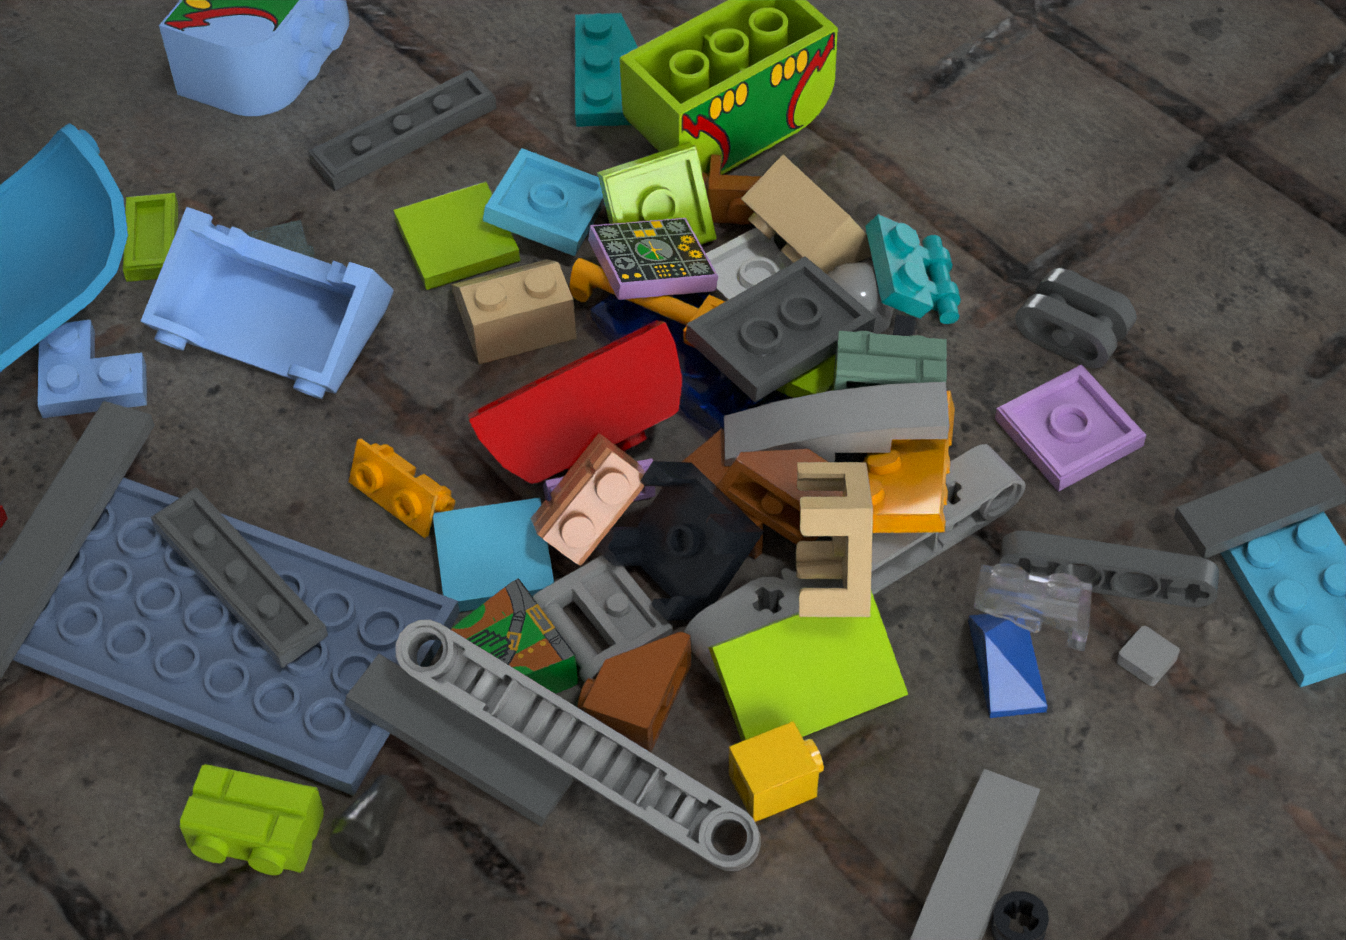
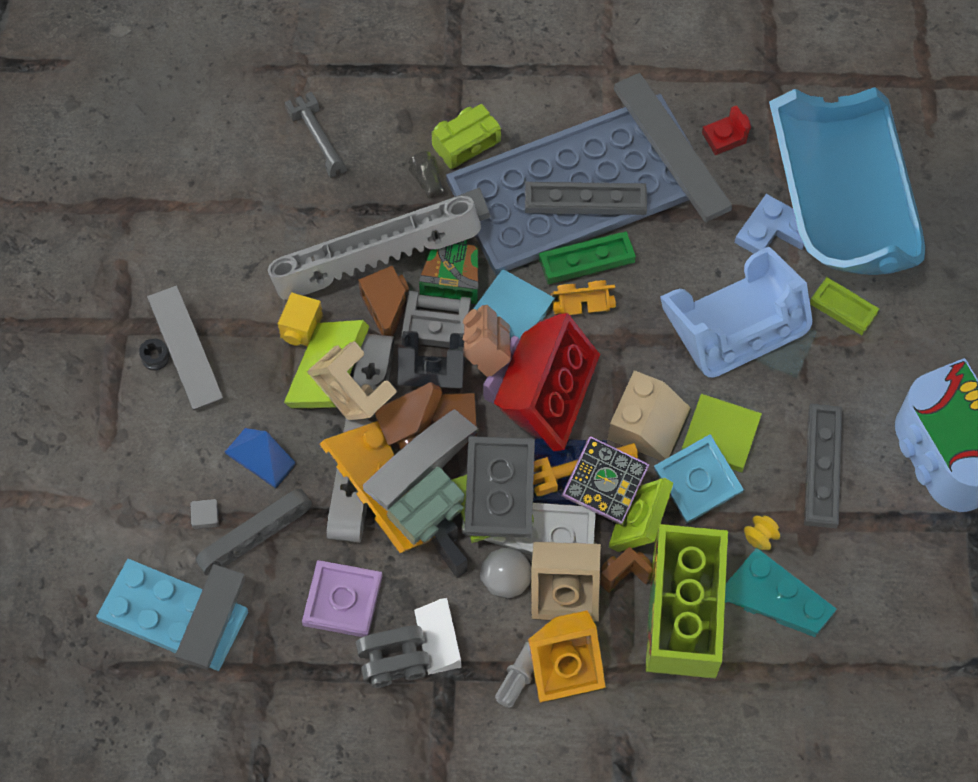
camera: 130 degrees right, 10 degrees up
teal plate [865,214,961,324] -> none
clear wing [974,563,1092,651] -> none
none -> white slope [414,598,461,675]
none -> light grey axle [495,642,533,708]
none -> light orange slope [528,610,606,702]
none -> green plate [539,231,636,285]
none -> yellow wheel [744,516,780,551]

